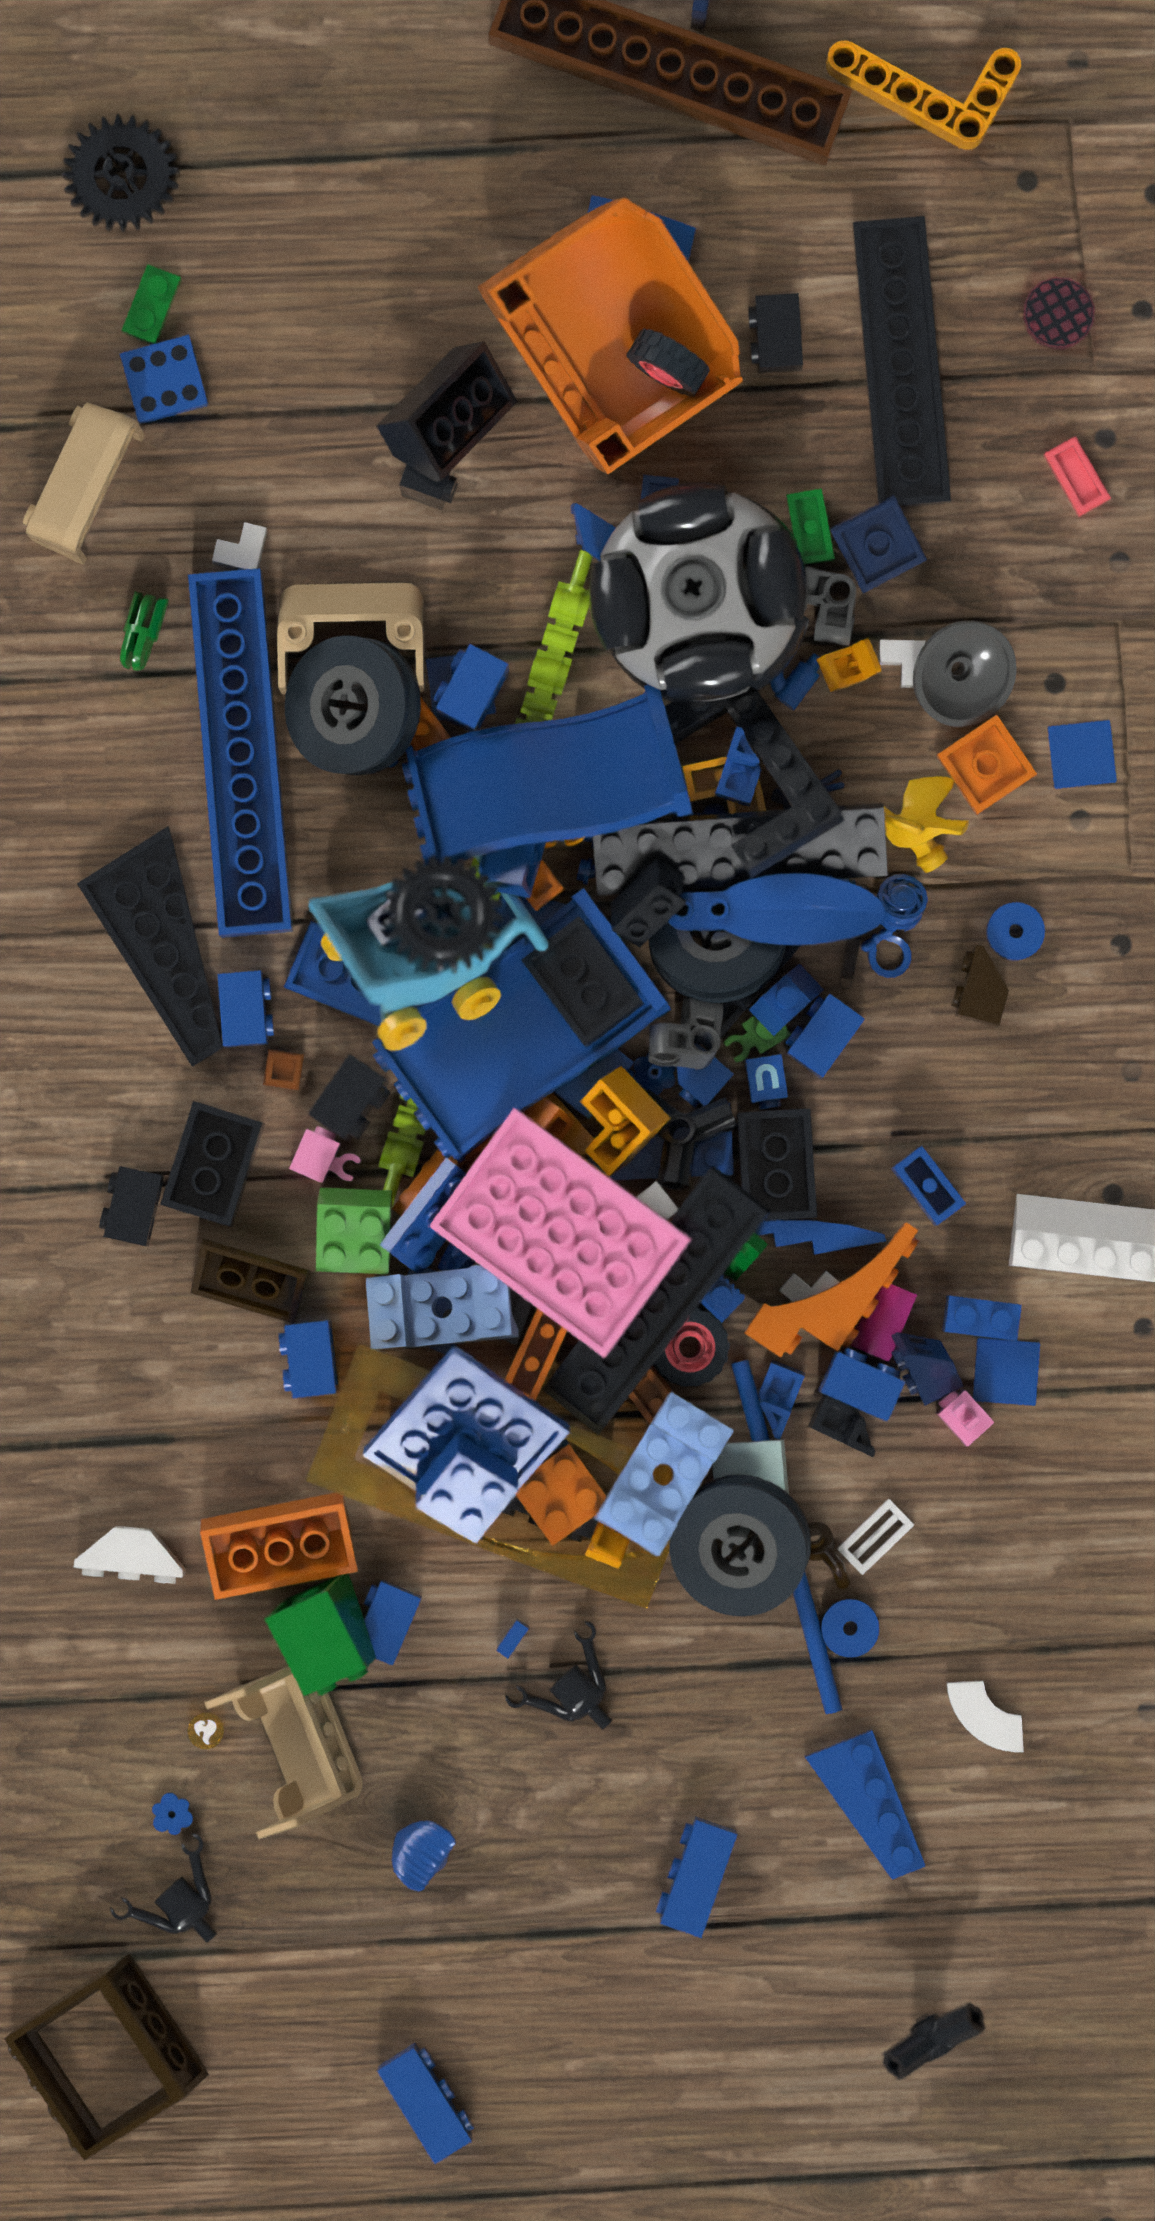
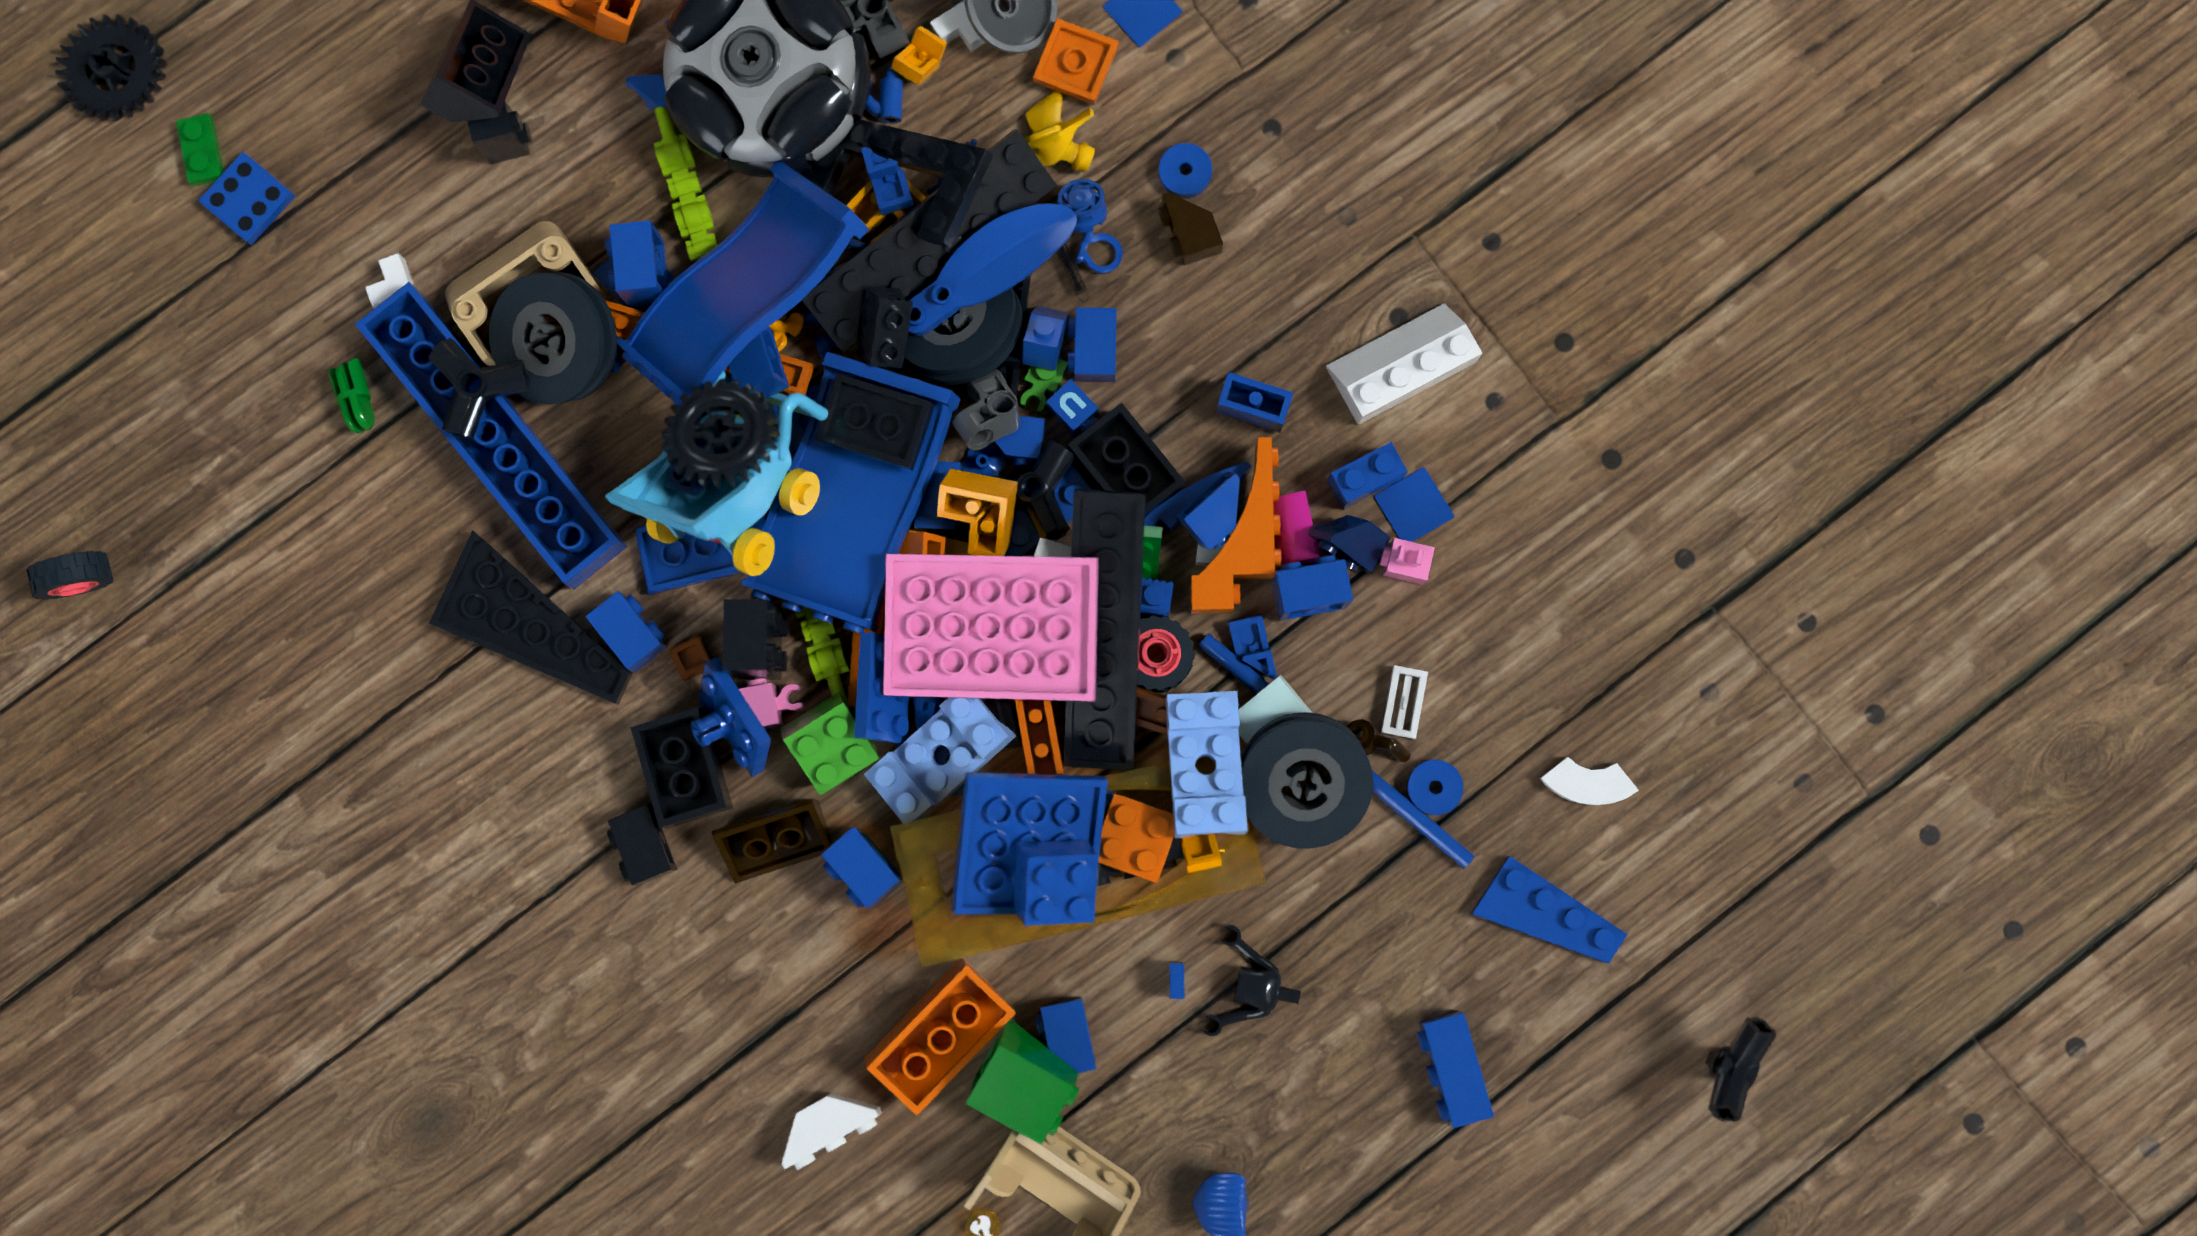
camera: 30 degrees left, 5 degrees down
tan windscreen [23,402,145,565] -> none
black slope [808,1394,876,1457] -> none
none -> black piece [428,338,530,440]
none -> blue plate [691,657,771,777]
none -> blue slope [1176,471,1240,550]

